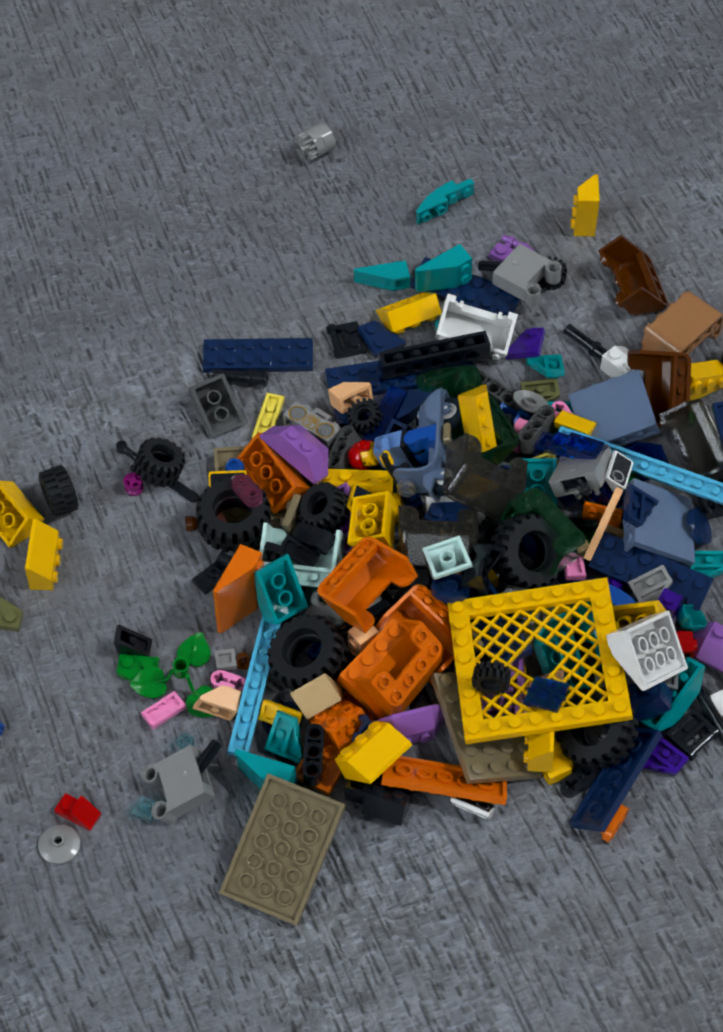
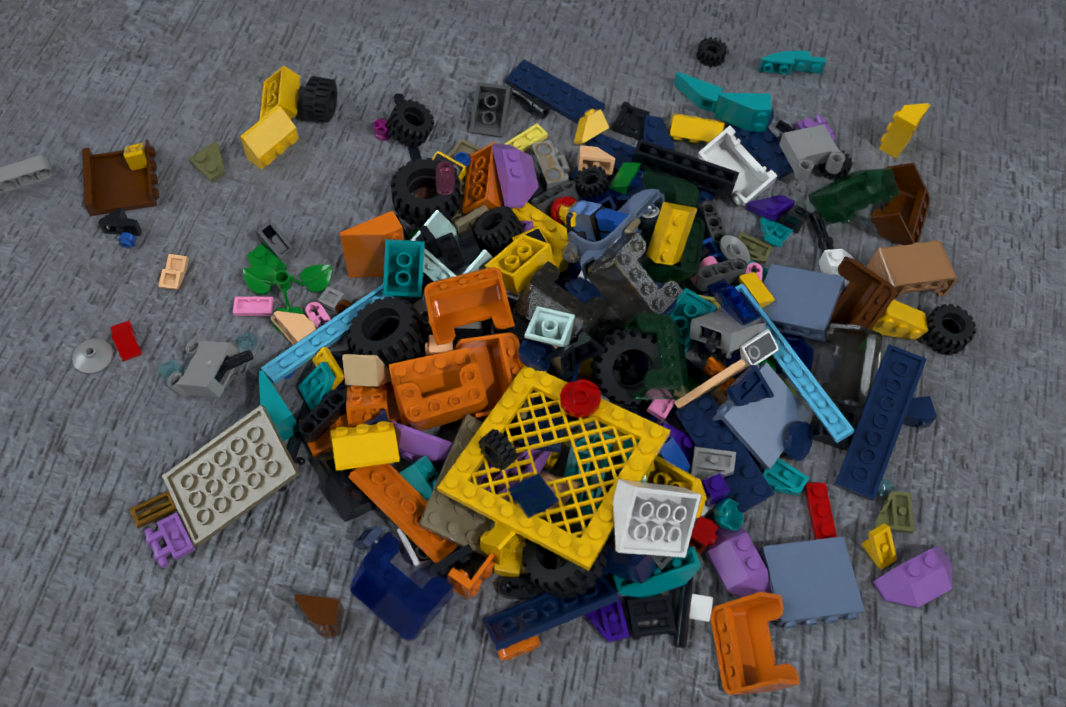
camera: 30 degrees right, 5 degrees up
none -> pearl gold tile [129,490,177,529]
none -> medium lavender plate [144,512,196,568]
none -> light nougat slope [158,254,189,290]
none -> reddish brown slope [294,594,345,639]
none -> clear blue windscreen [350,532,454,641]
none -> dark blue plate [353,525,383,549]
none -> teal slope [399,455,439,501]
none -> black plate [430,544,473,581]
none -> orange bracket [447,553,495,600]
none -> red tile [560,379,601,418]
none -> yellow slope [574,108,609,145]
none -> green slope [609,163,641,195]
none -> black tyre [696,37,727,67]
none -> black slope [783,204,811,234]
none -> clear green windscreen [808,168,900,224]

